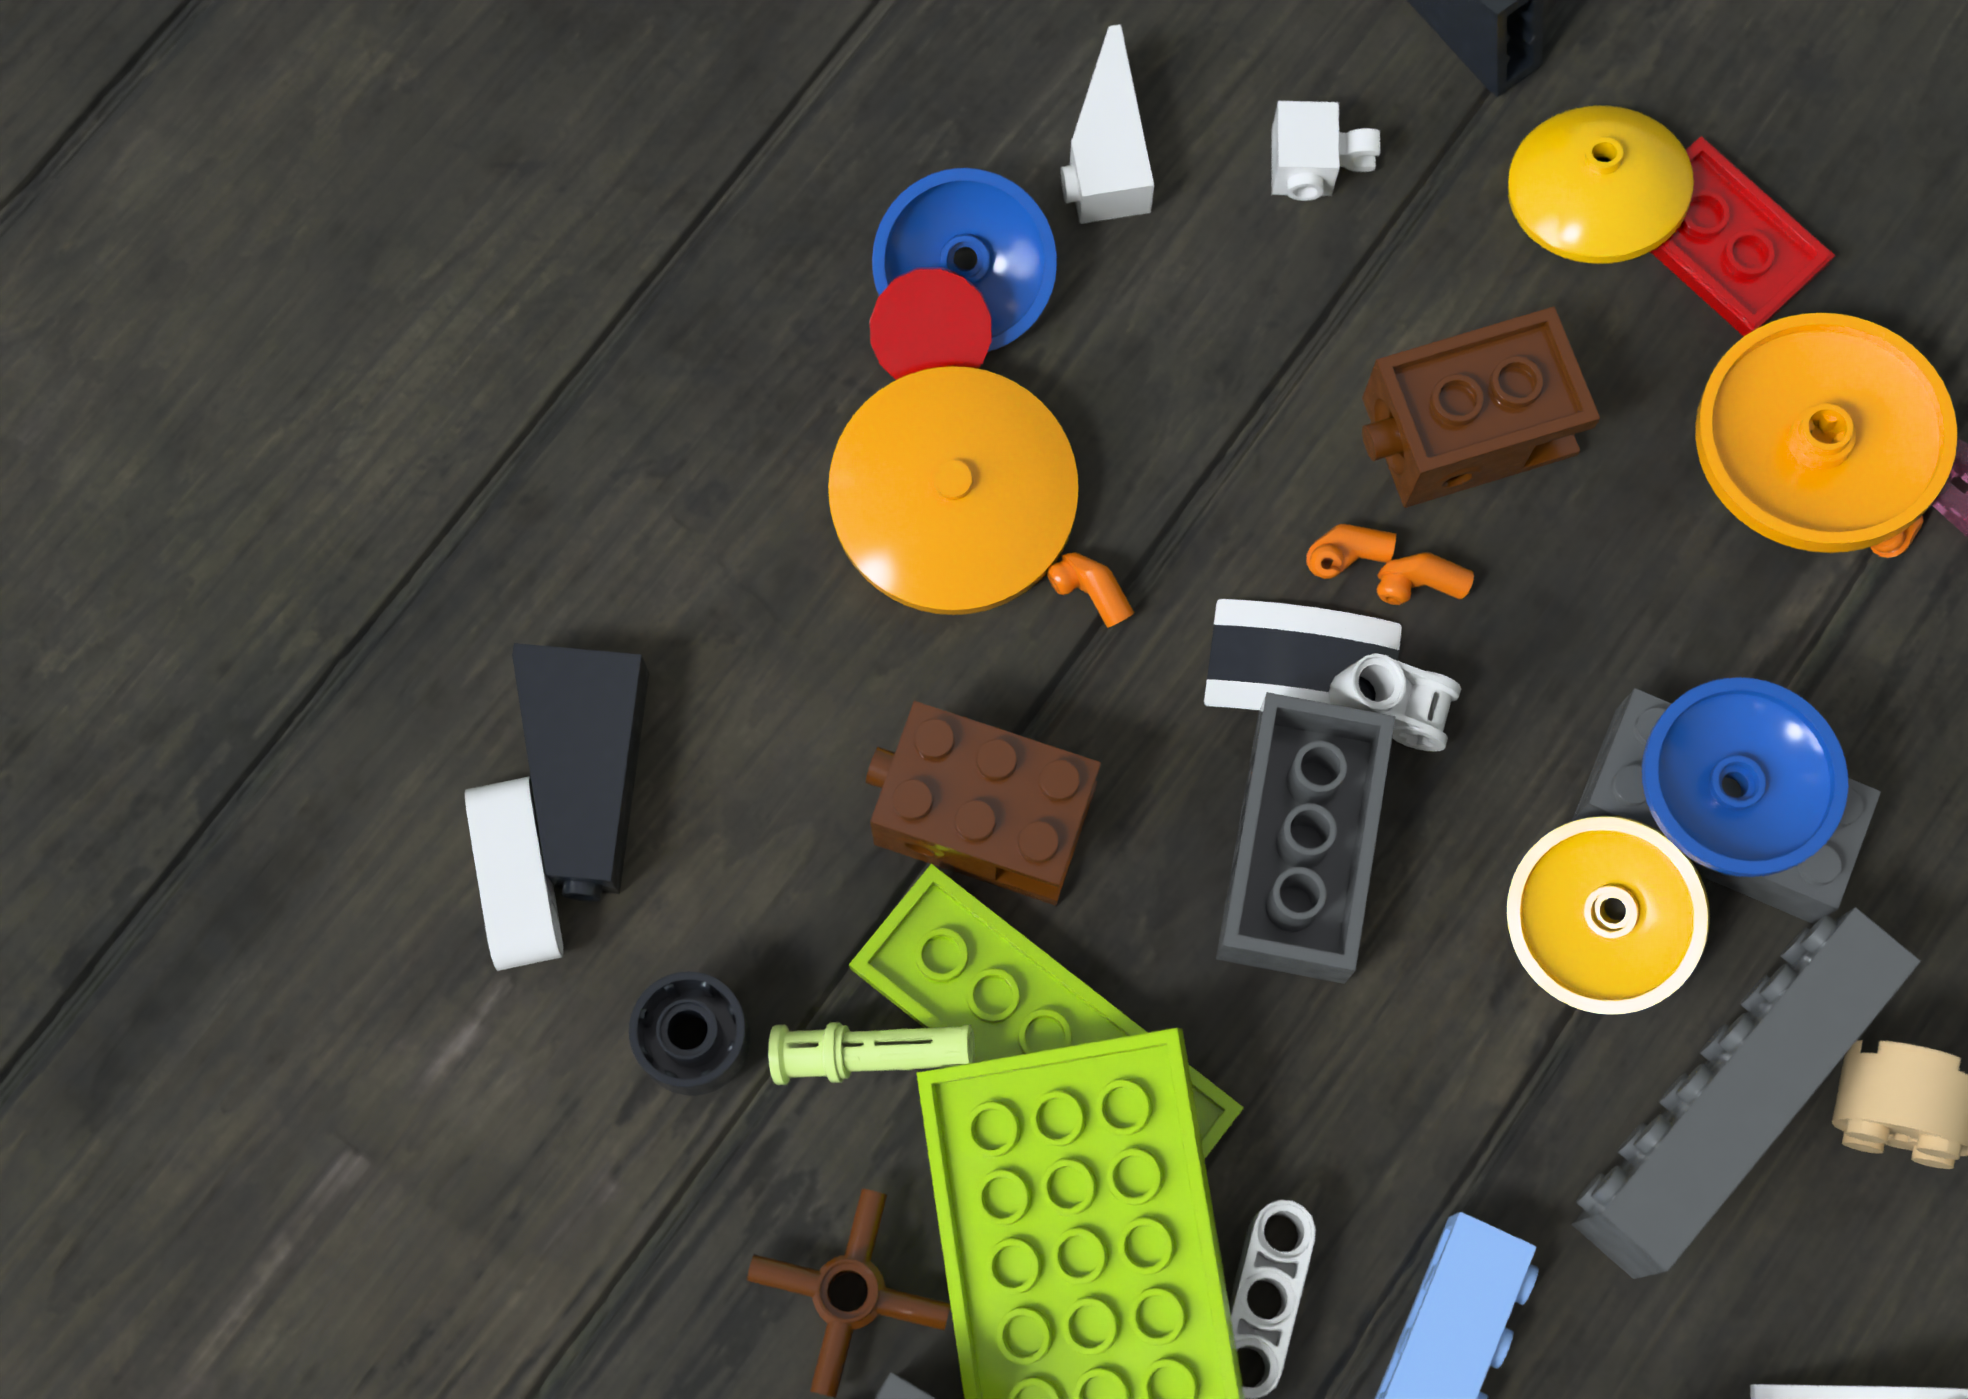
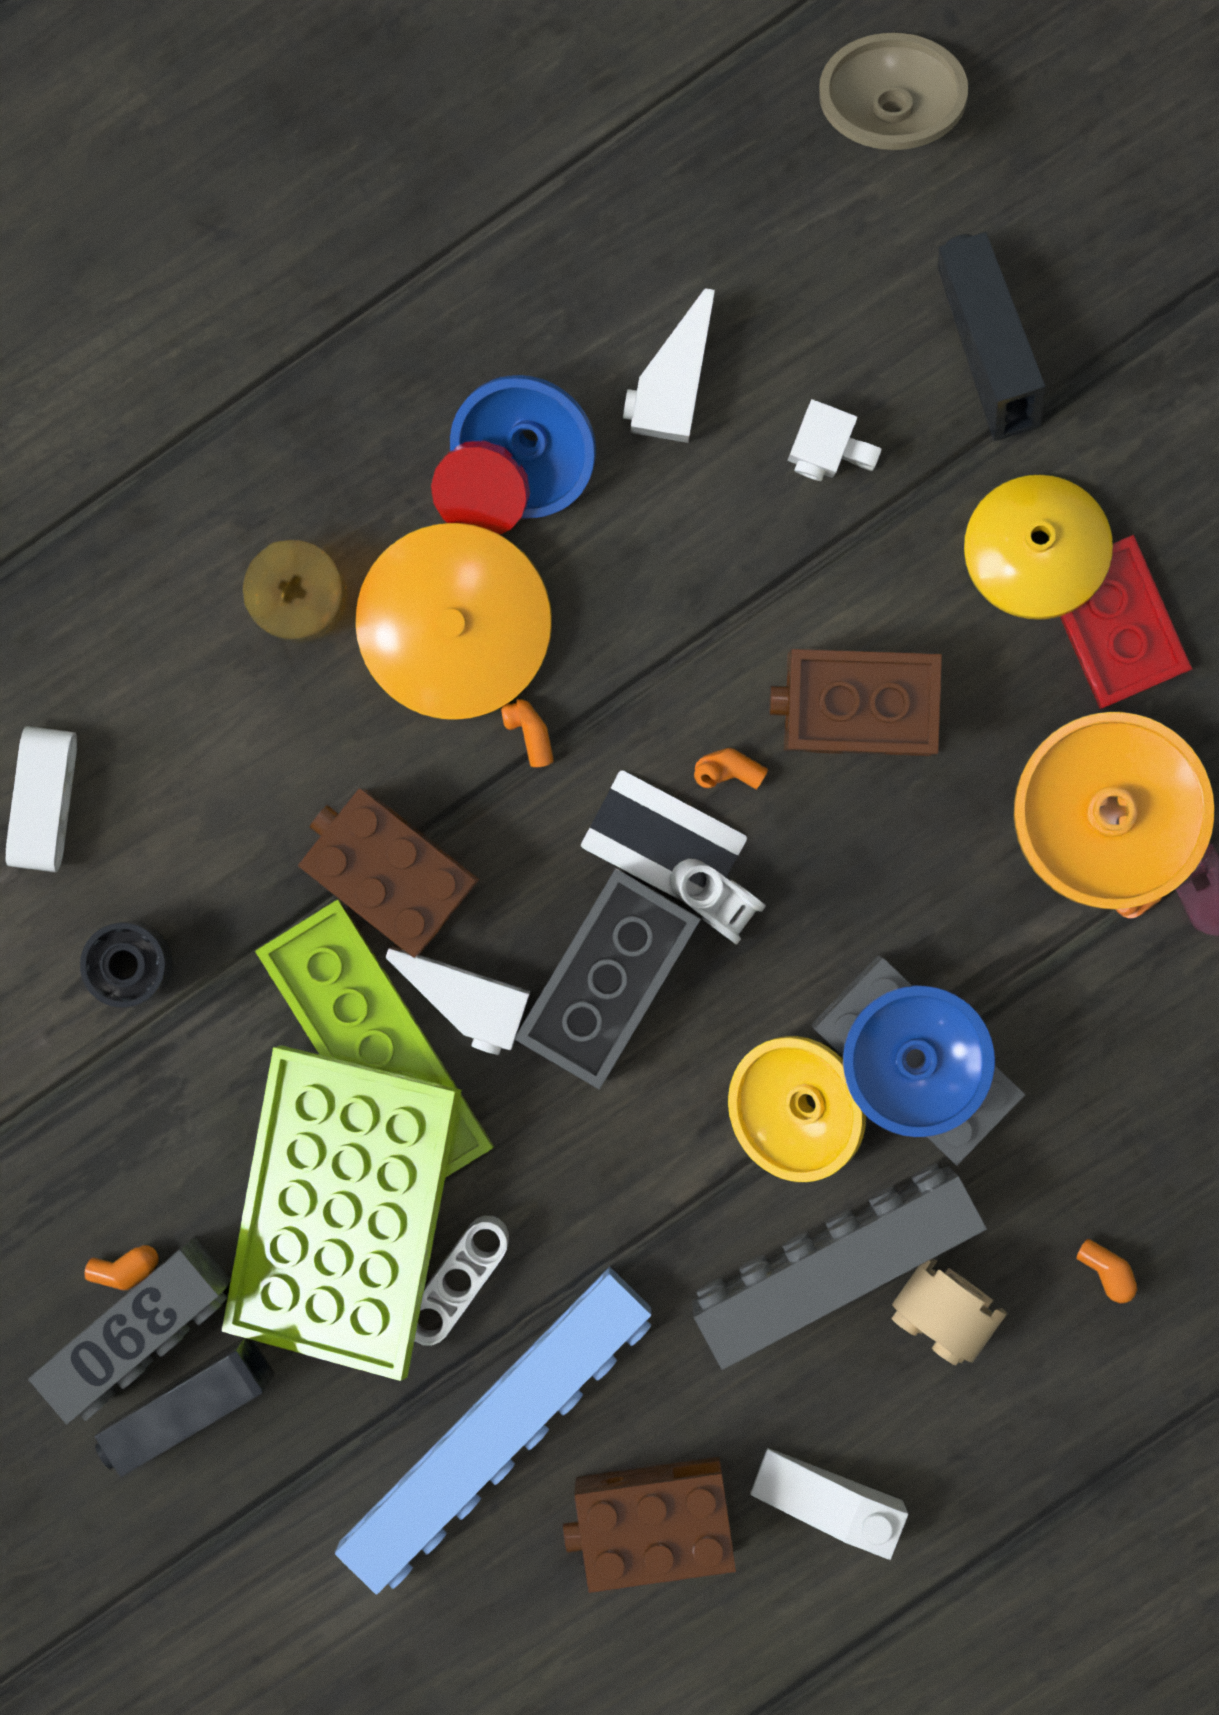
camera: 20 degrees right, 15 degrees up
black slope [512,643,649,902] -> none
reddish brown bar [747,1189,951,1398] -> none
yellowish green pin [768,1022,975,1085] -> none
orange arm [1377,552,1474,605] -> none
none -> clear yellow brick [243,540,348,643]
none -> white slope [386,946,531,1055]

